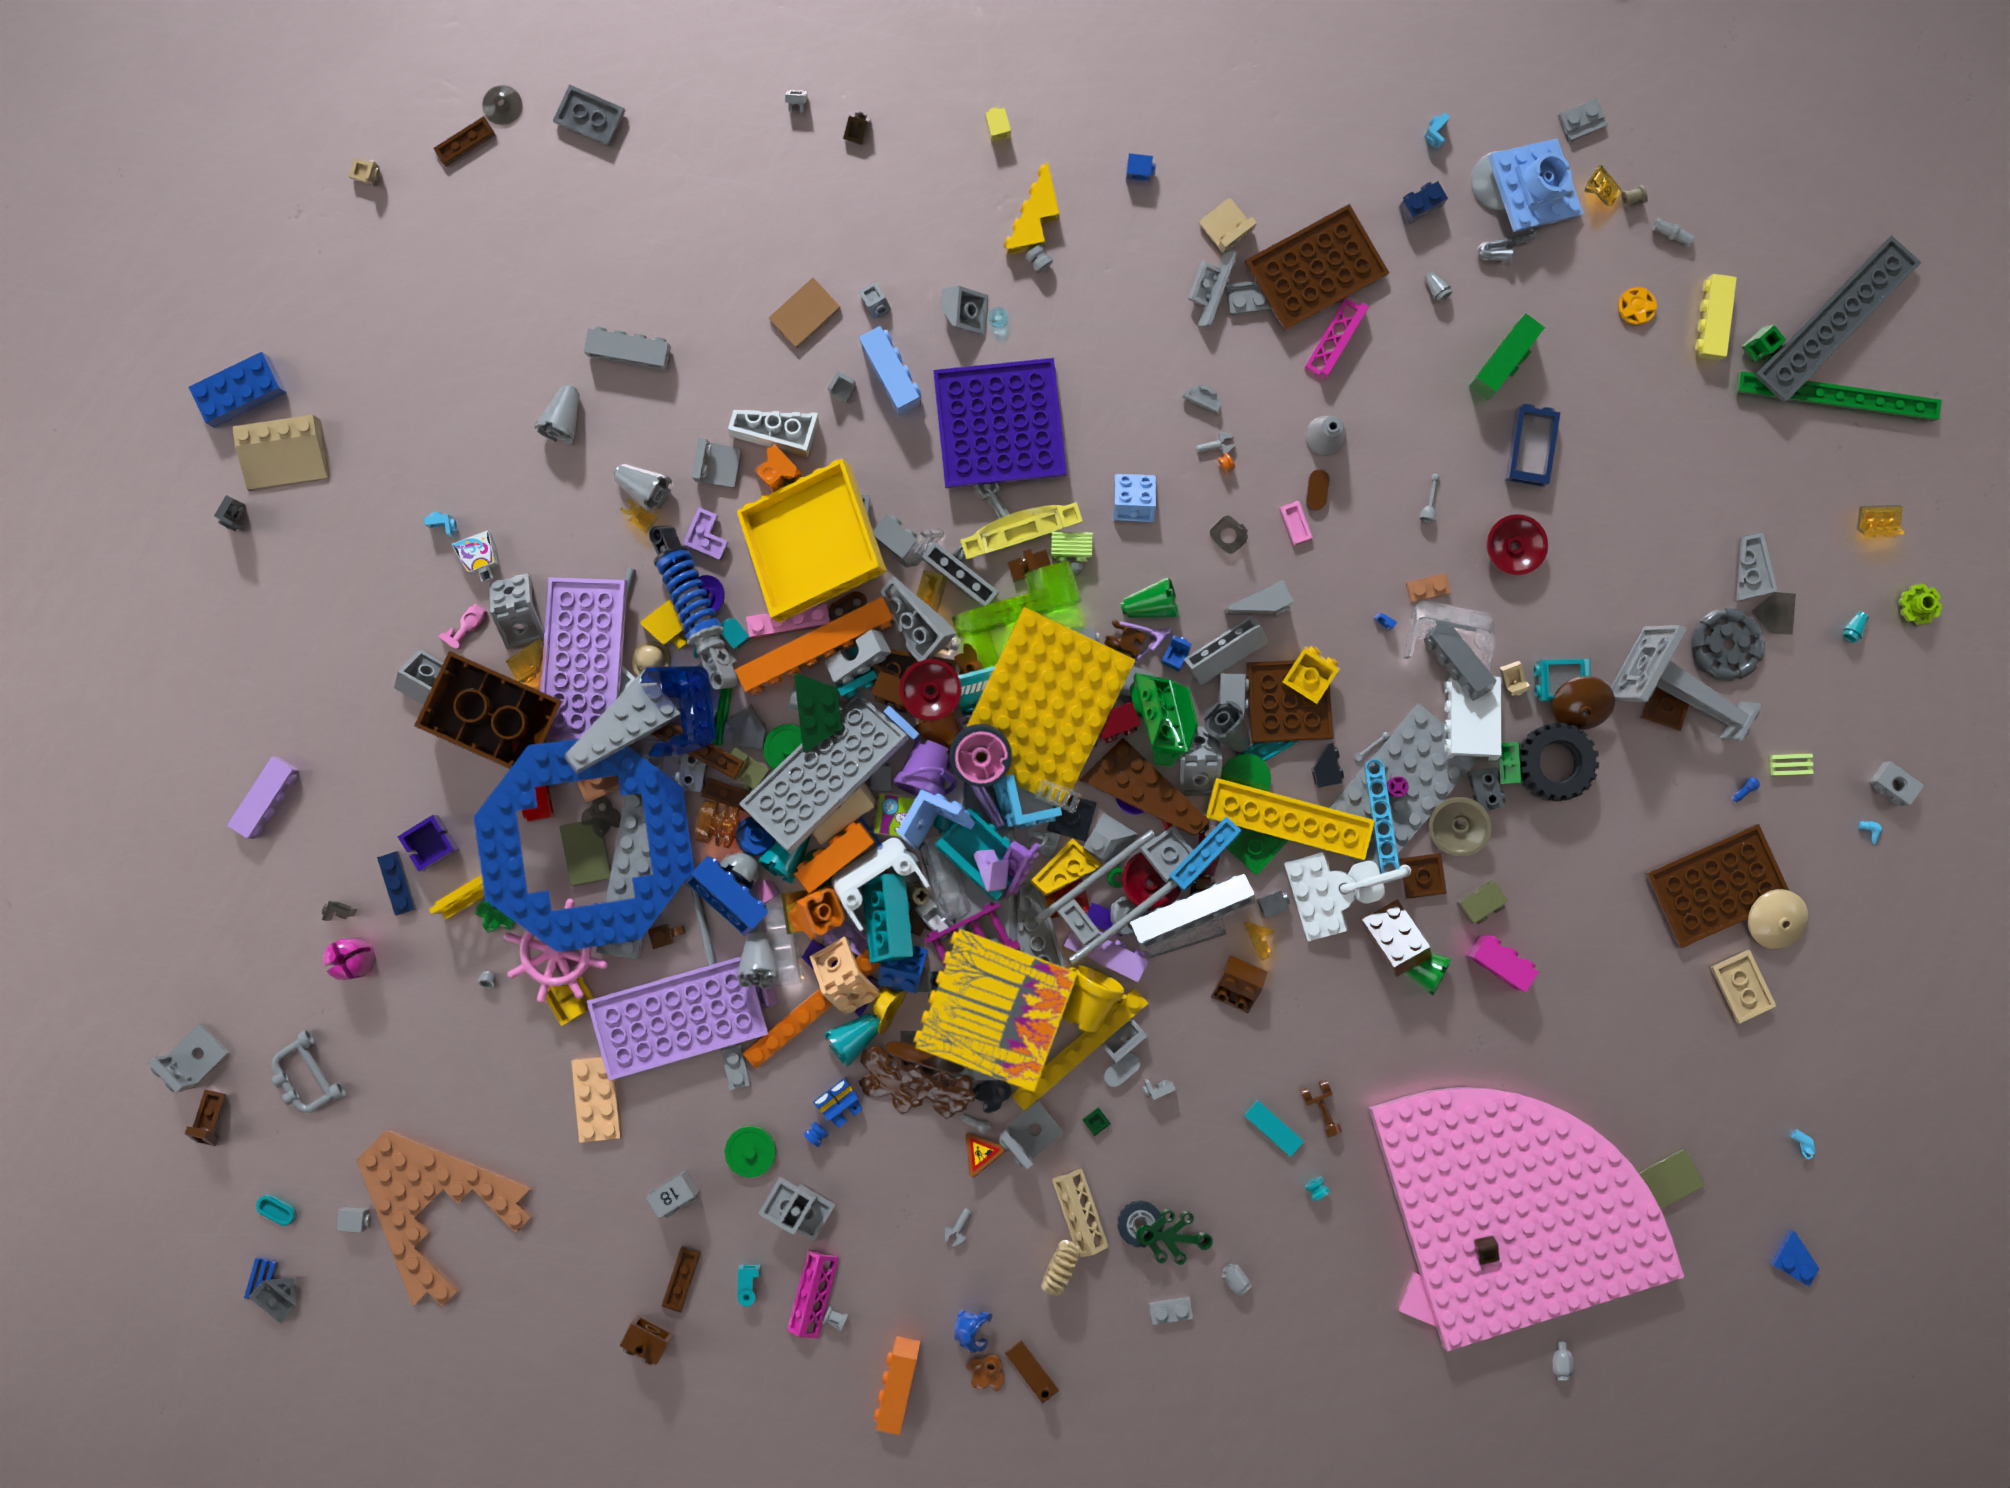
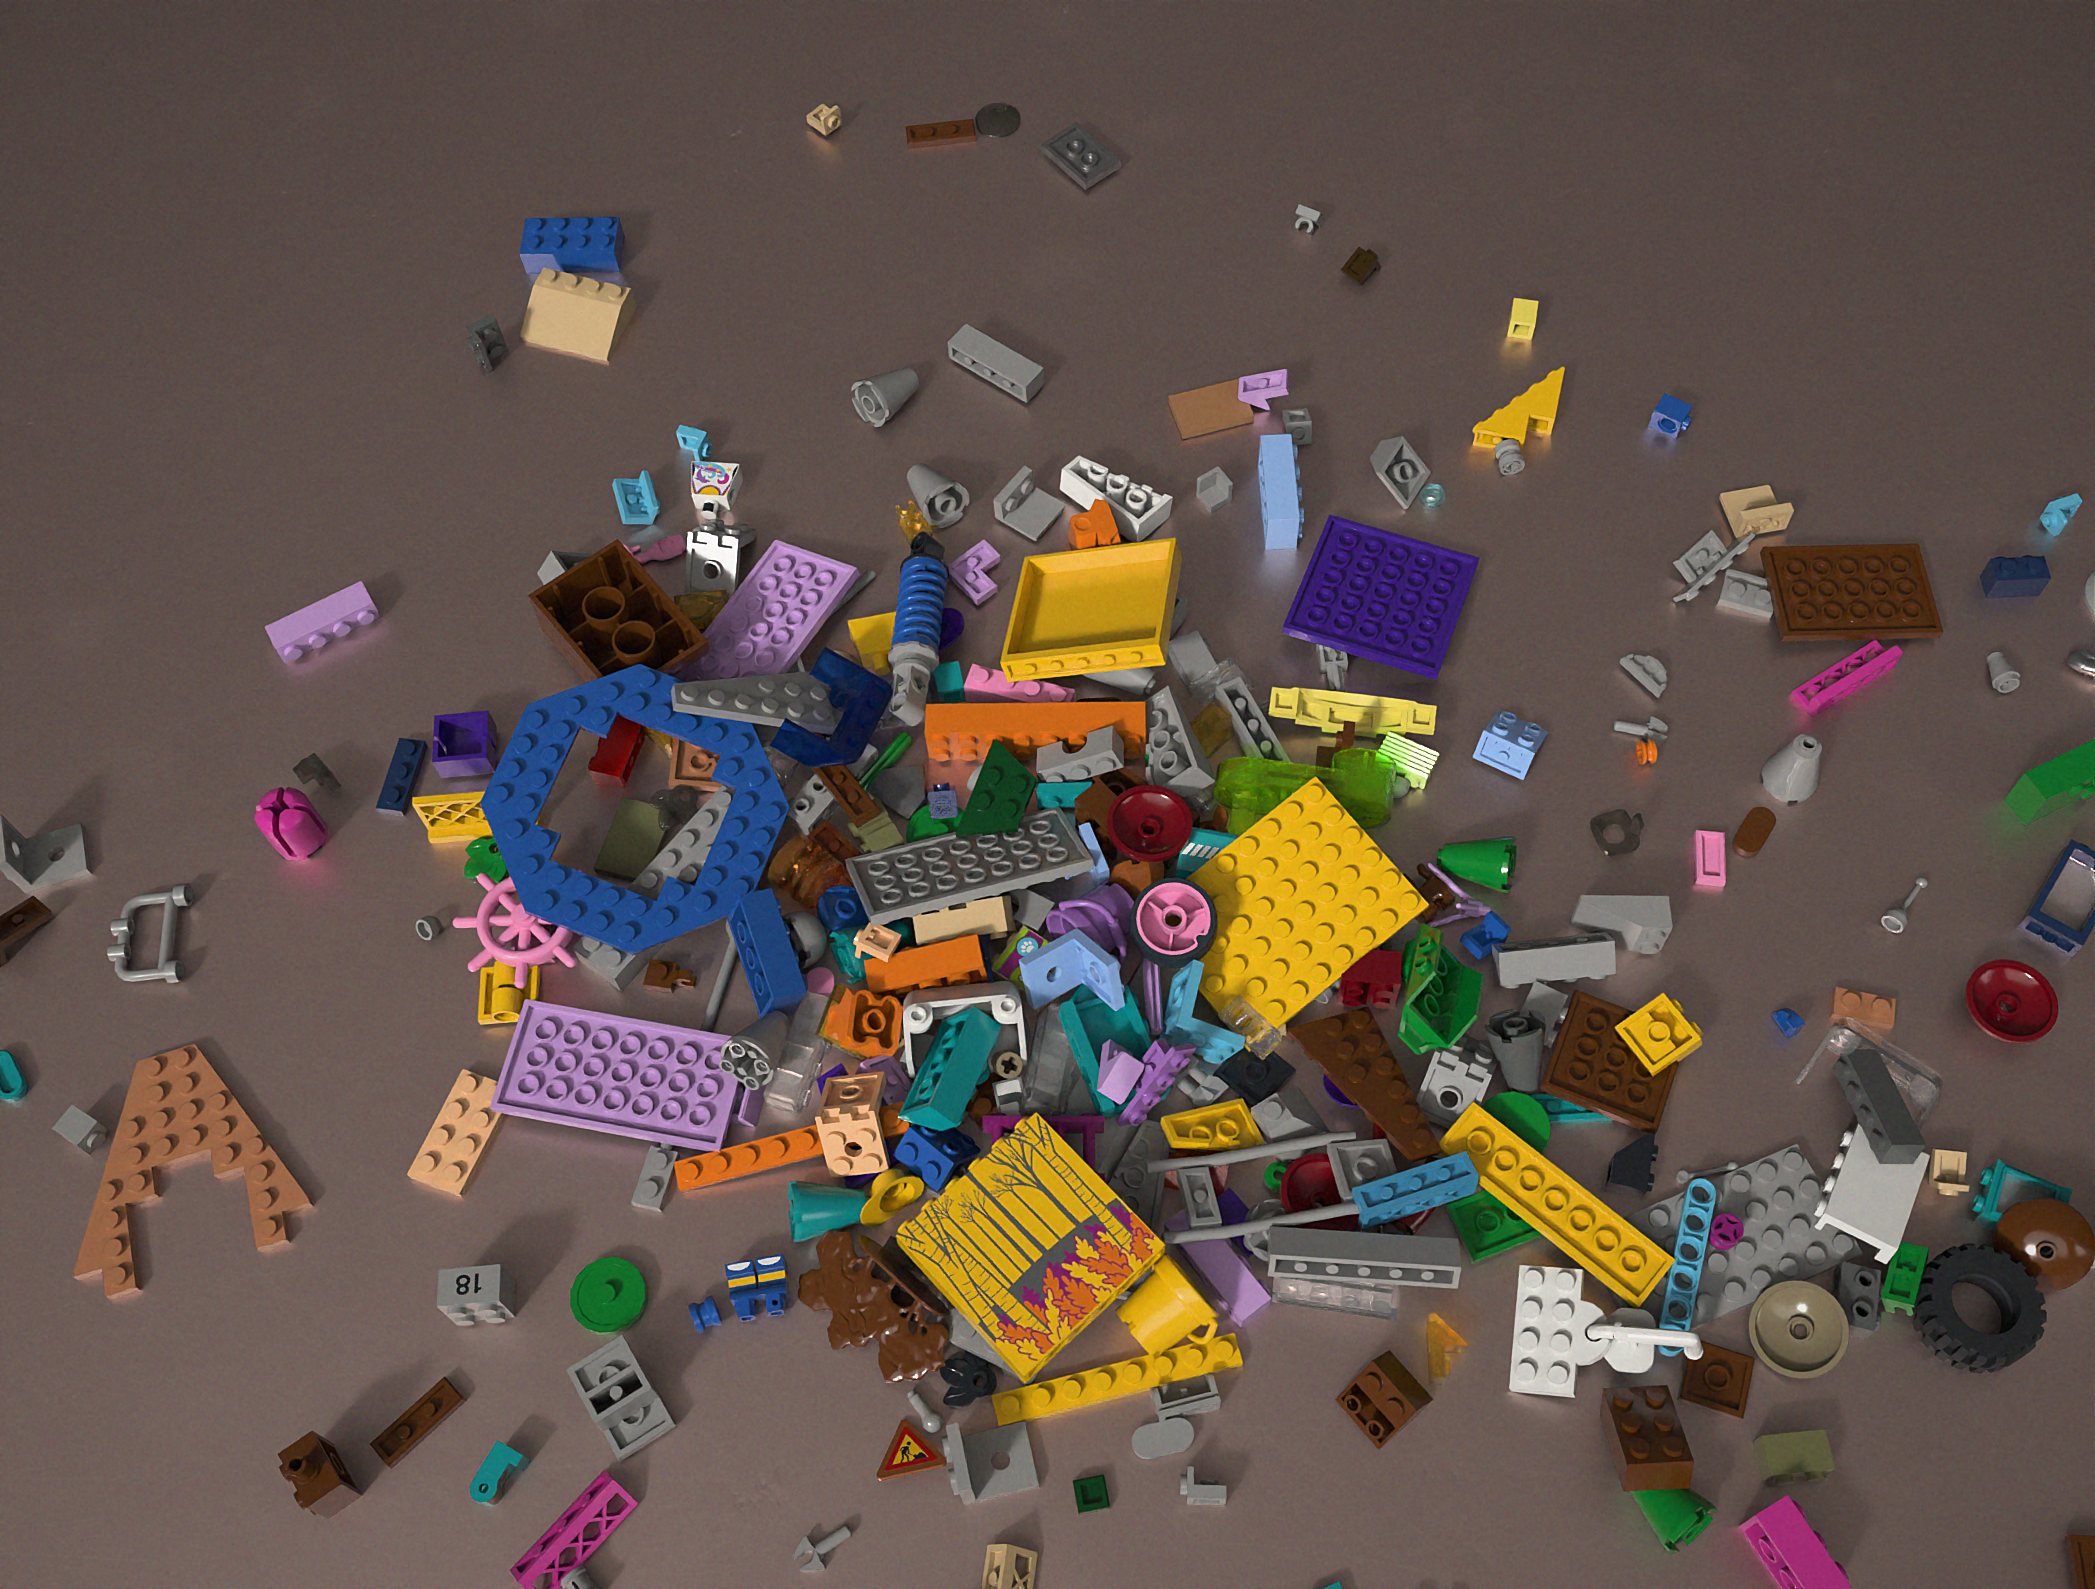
camera: 30 degrees right, 25 degrees down
flat silver brick [1256,890,1290,918] -> none
none -> medium azure bracket [612,470,660,525]
none -> light nougat bracket [853,922,902,963]
none -> clear blue bracket [928,782,958,820]
none -> lavender slope [1238,369,1290,410]

